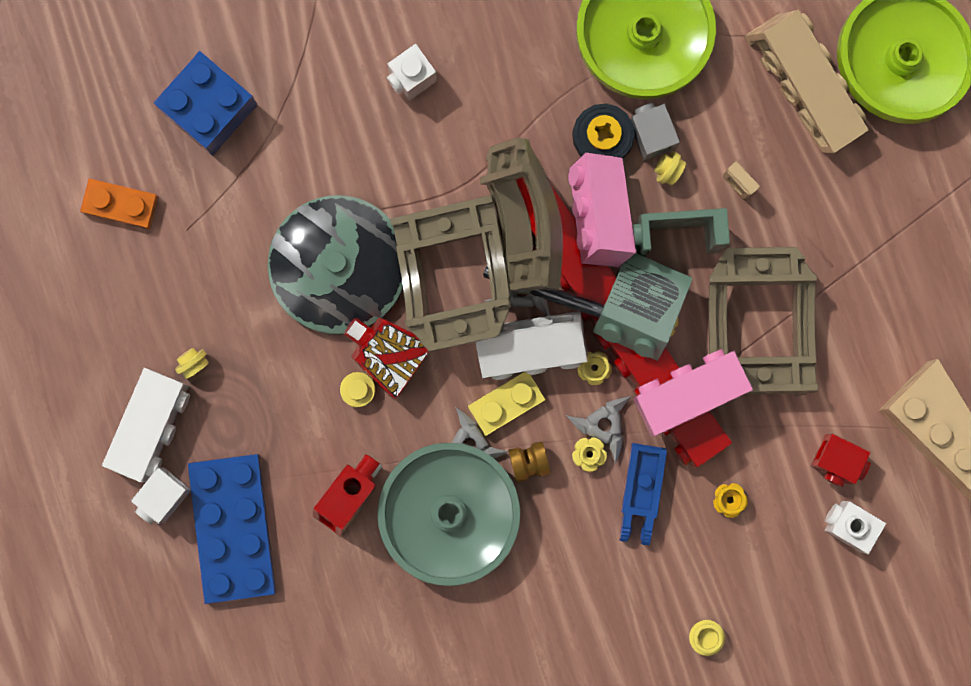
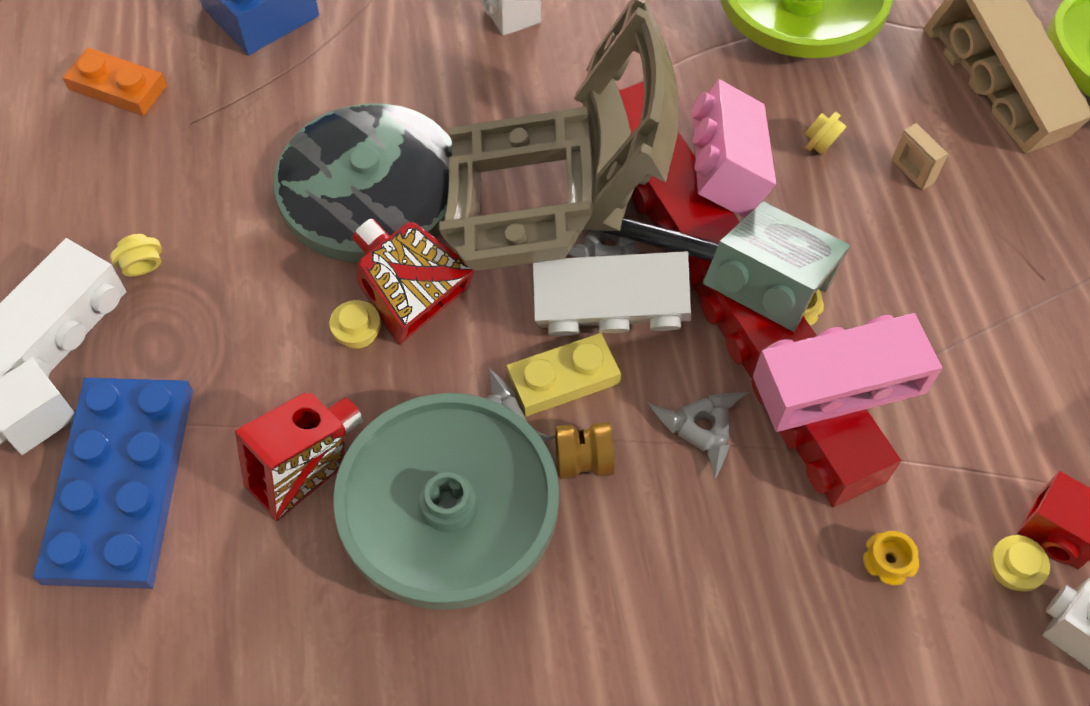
camera: 10 degrees right, 25 degrees down
black wheel [572,103,635,159] -> none
light yellow plate [572,437,607,472] -> none
light yellow plate [577,351,612,385] -> none
blue hinge [619,443,667,546] -> none
light grey brick [631,103,680,161] -> none
sand green panel [633,208,730,257] -> none
dark tan wedge [709,247,818,397] -> none
none -> light yellow plate [990,535,1050,592]

